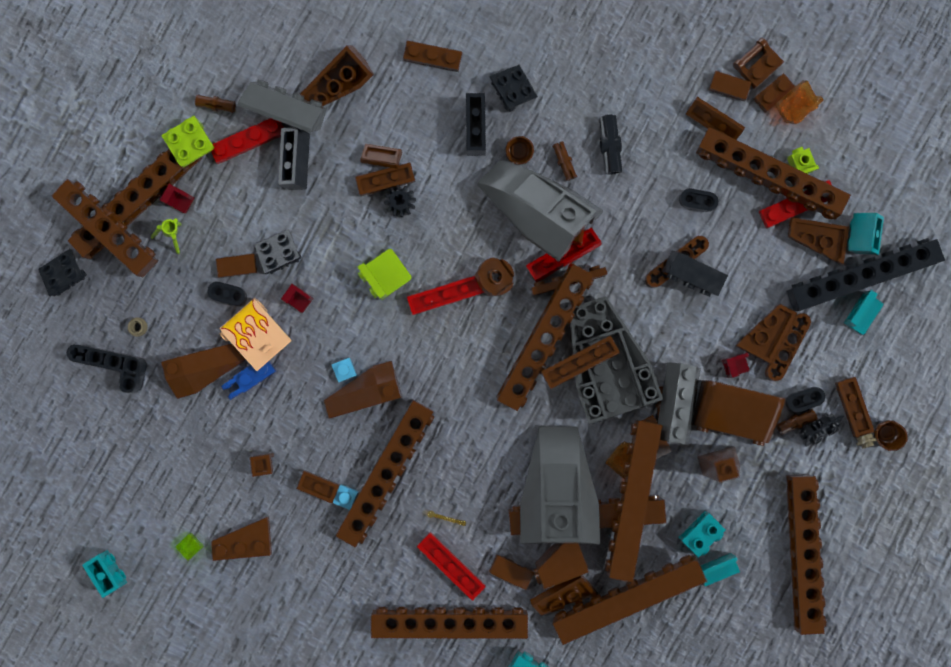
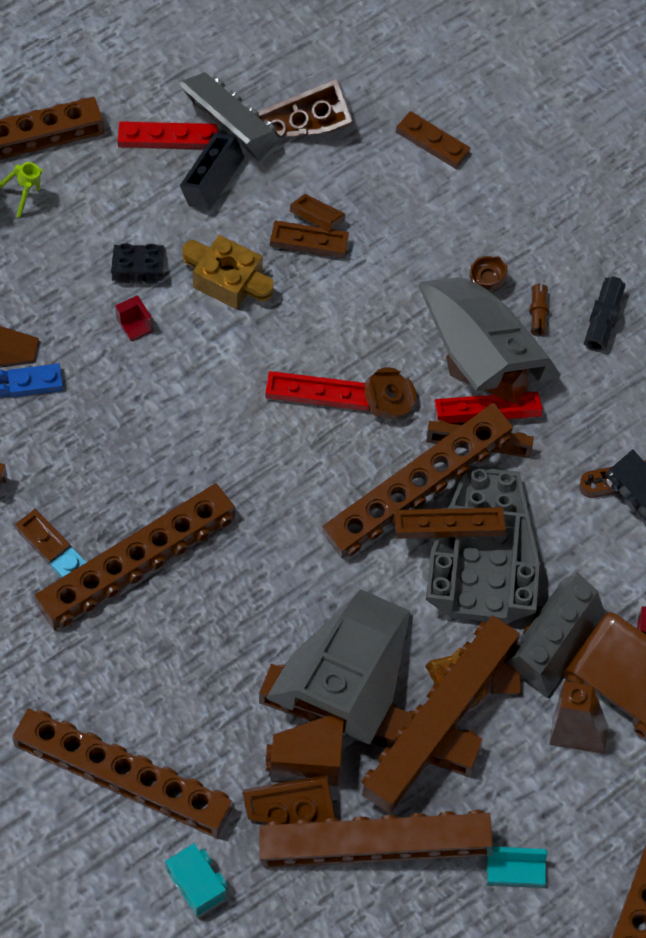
camera: 20 degrees right, 25 degrees down
dark red panel [160,184,195,214] -> none
lime bracket [161,116,214,167] -> none
reddish brown pin [195,94,236,113] -> none
black plate [207,282,247,306] -> none
reddish brown tile [216,254,257,278] -> none
light nougat door [219,298,292,371] -> none
reddish brown wedge [324,361,402,419] -> none
medium azure plate [332,358,357,382] -> none
lime bracket [358,249,412,300] -> none
black gear [384,185,416,218] -> none
red plate [417,531,486,601] -> none
clear yellow hinge [427,510,467,526] -> none
black brick [466,93,486,156] -> none
reddish brown slope [489,554,534,590] -> none
black hinge [490,65,538,112] -> none
teal brick [678,511,726,558] -> none
none -> pearl gold brick [182,234,274,310]

